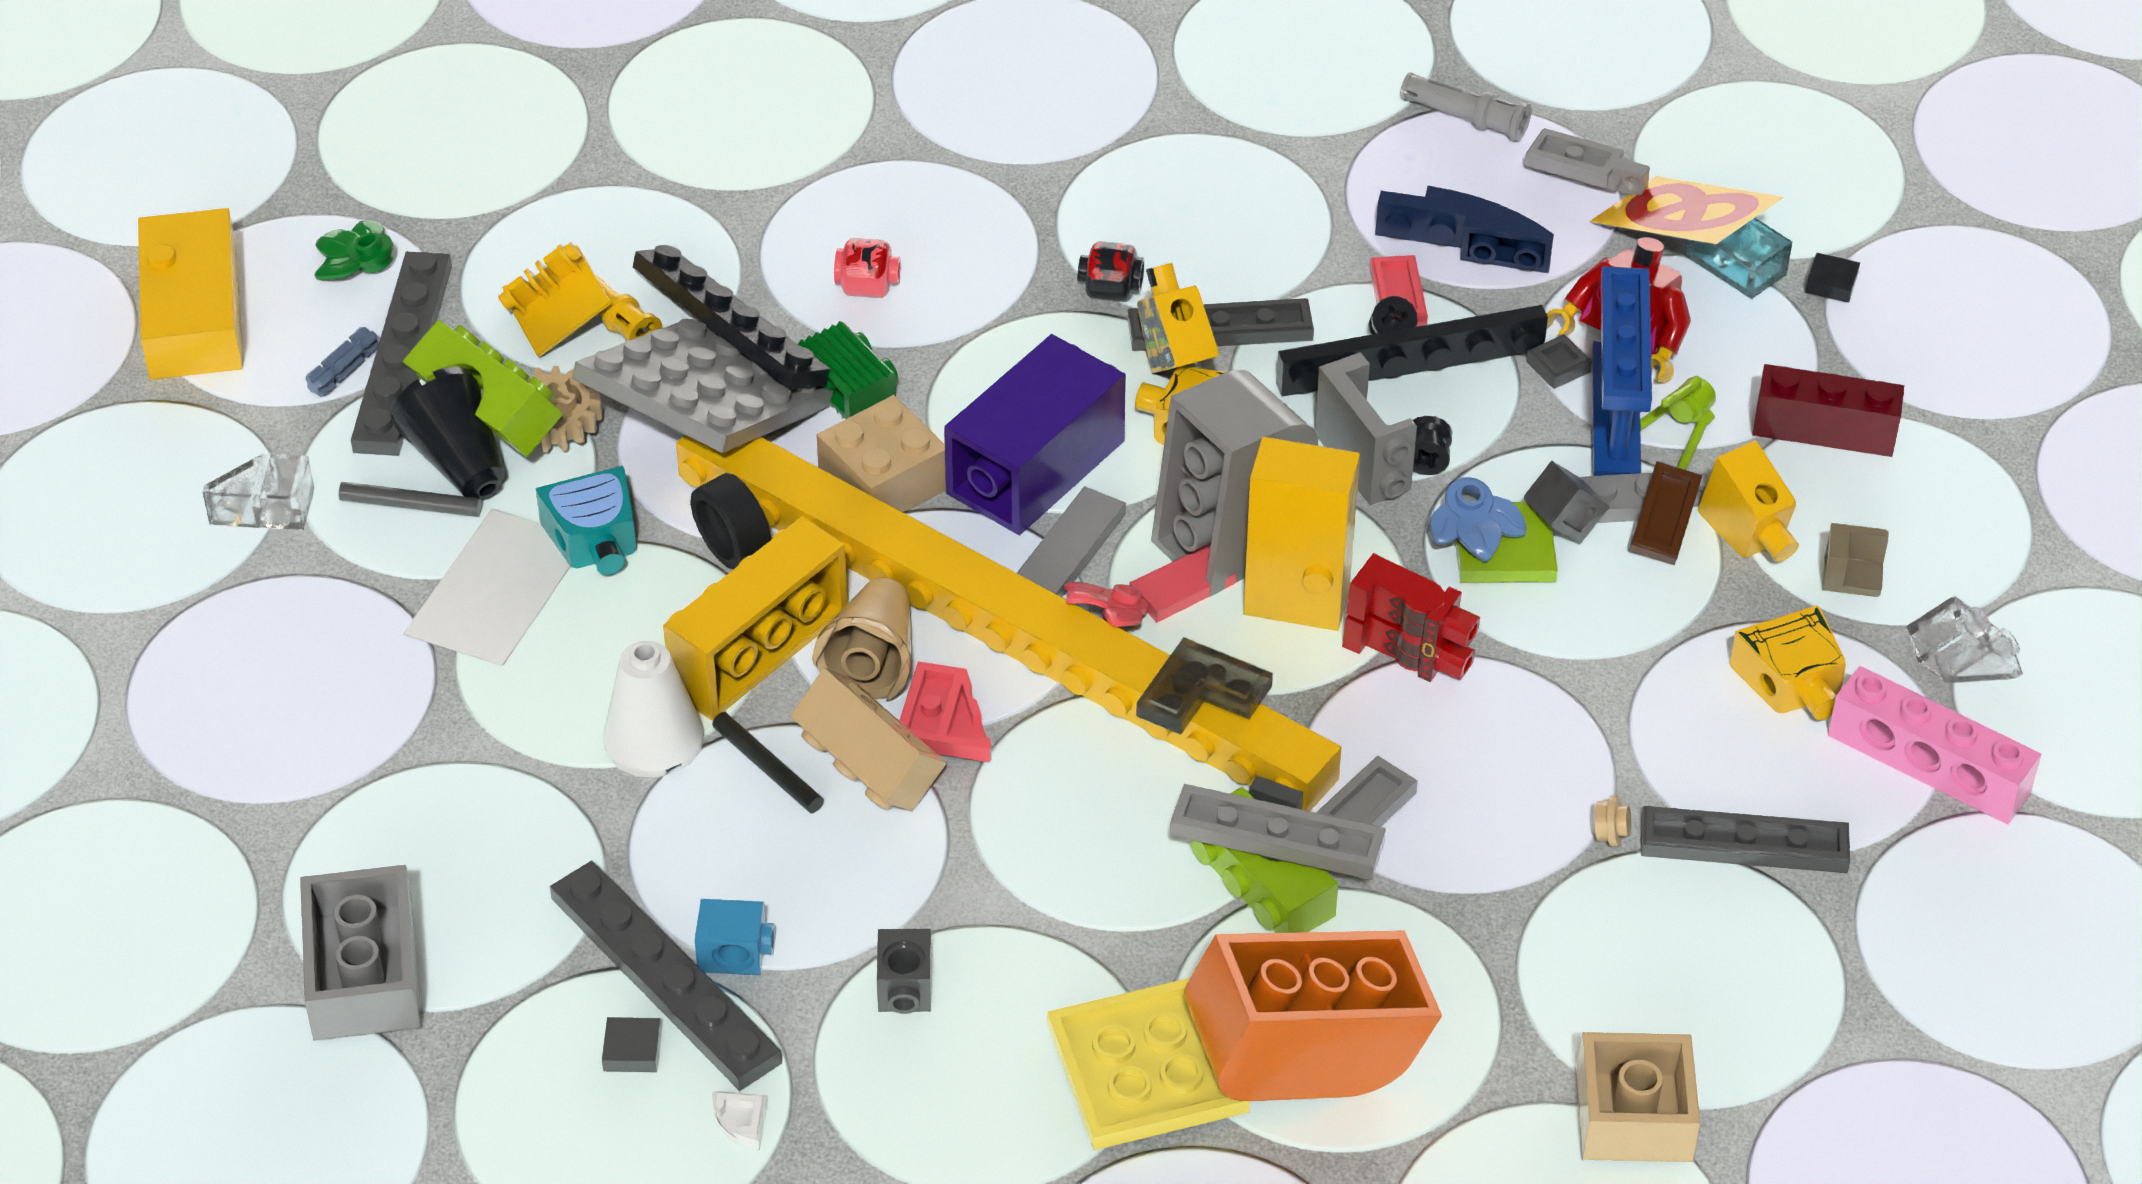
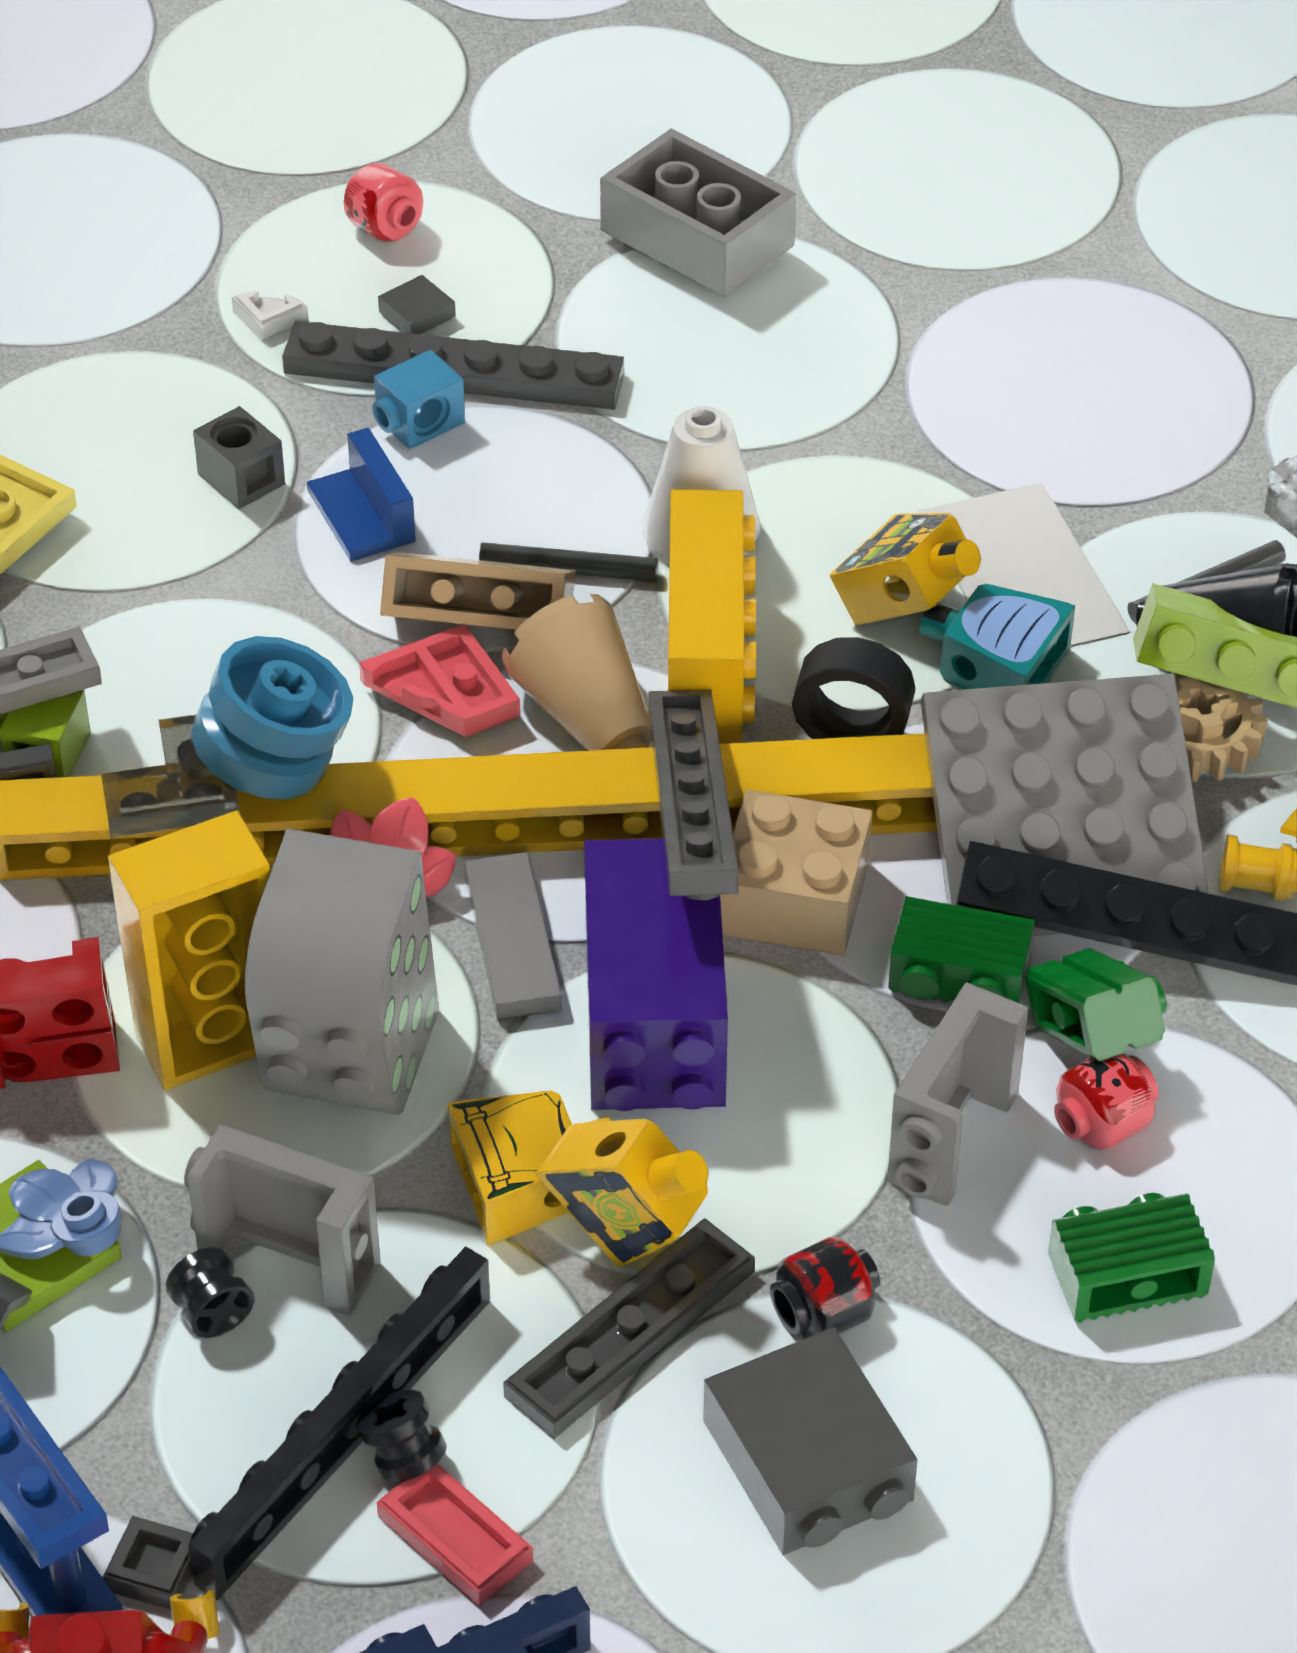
camera: 140 degrees right, 0 degrees up
none -> dark azure wheel [191,636,354,799]
none -> blue panel [307,427,416,562]
none -> coral head [343,163,424,242]
none -> dark grey plate [648,689,738,900]
none -> dark grey brick [703,1327,918,1555]
none -> yellow torso [829,513,981,625]
none -> light grey panel [887,982,1029,1206]
none -> green brick [1024,948,1167,1061]
none -> green brick [1048,1193,1215,1323]

